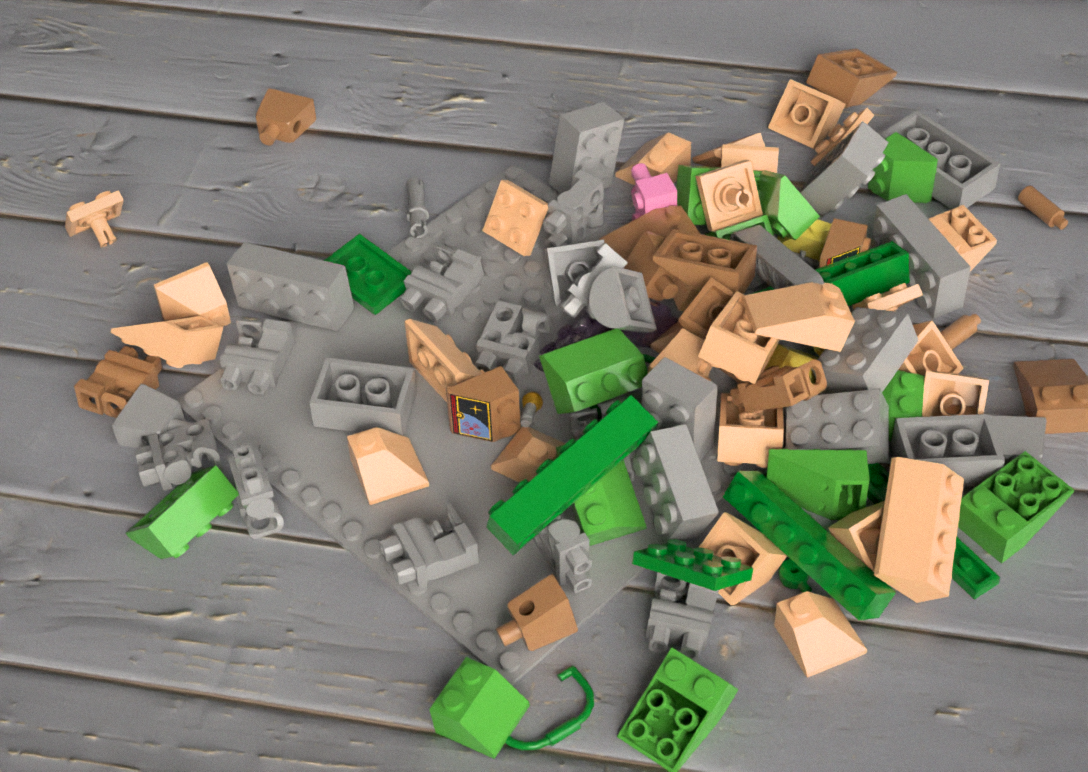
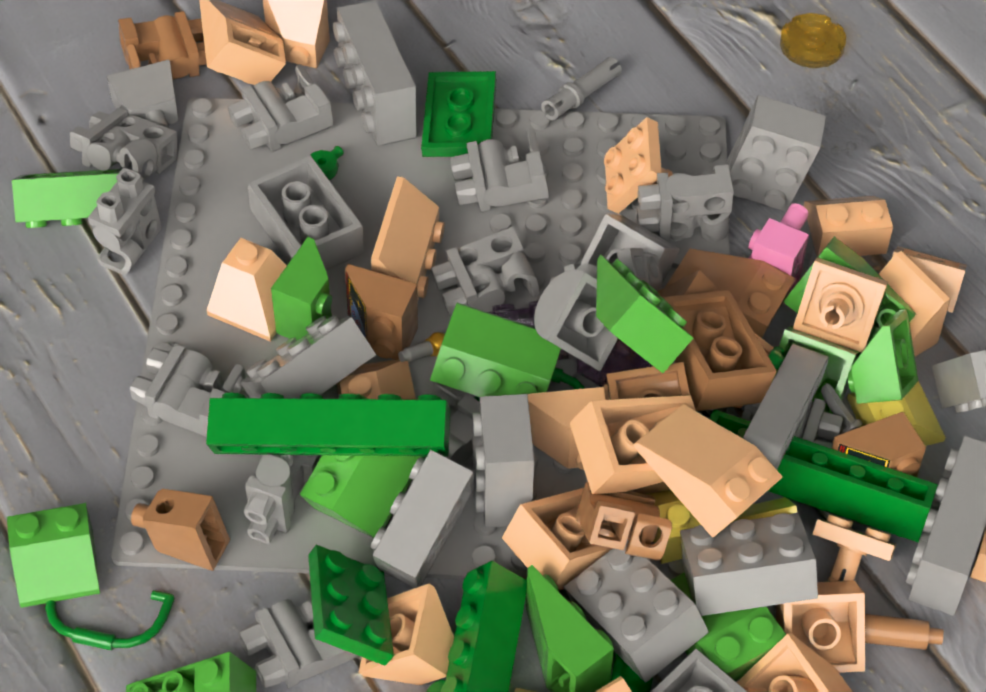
camera: 45 degrees right, 5 degrees up
none -> light grey brick [240,315,376,399]
none -> bright green slope [271,237,332,340]
none -> green piece [309,146,344,180]
none -> bright green slope [596,255,694,373]
none -> clear yellow tile [780,13,846,68]

